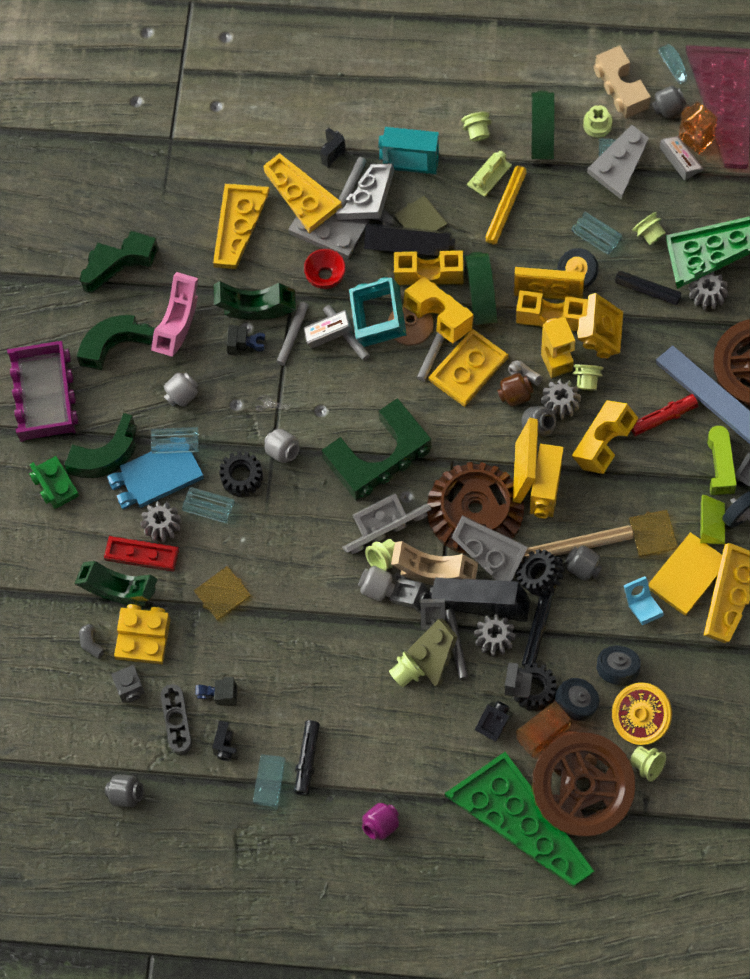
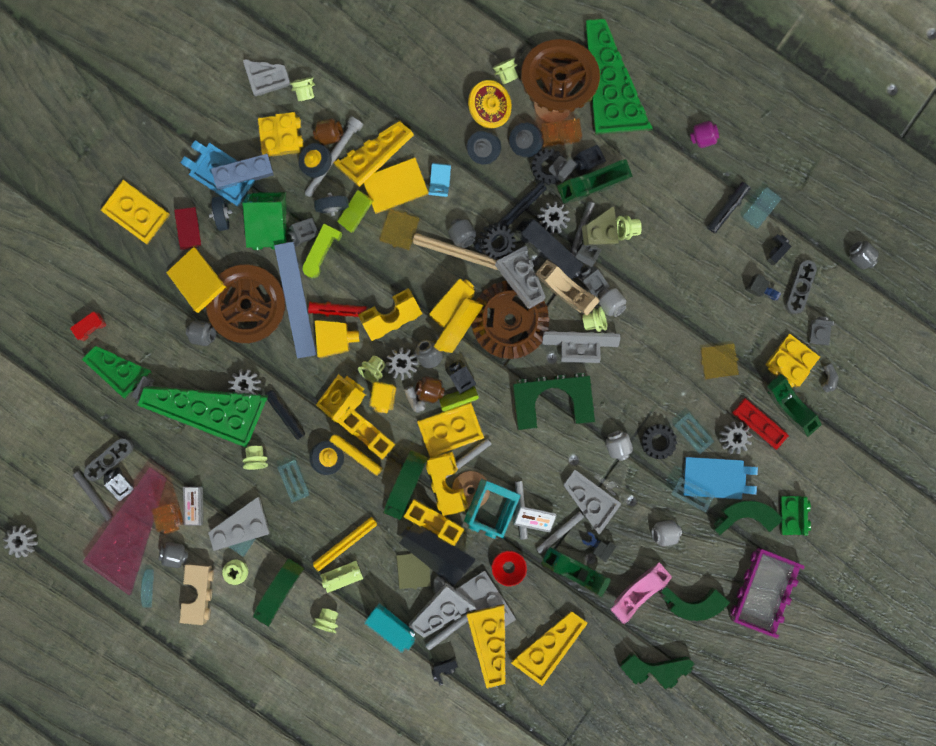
camera: 155 degrees left, 20 degrees up
none -> yellow torso [315,321,360,358]
none -> lime slope [439,386,479,412]
none -> black bracket [446,360,476,394]
none -> dark green arch [557,159,633,204]
none -> light grey wing [563,469,621,535]

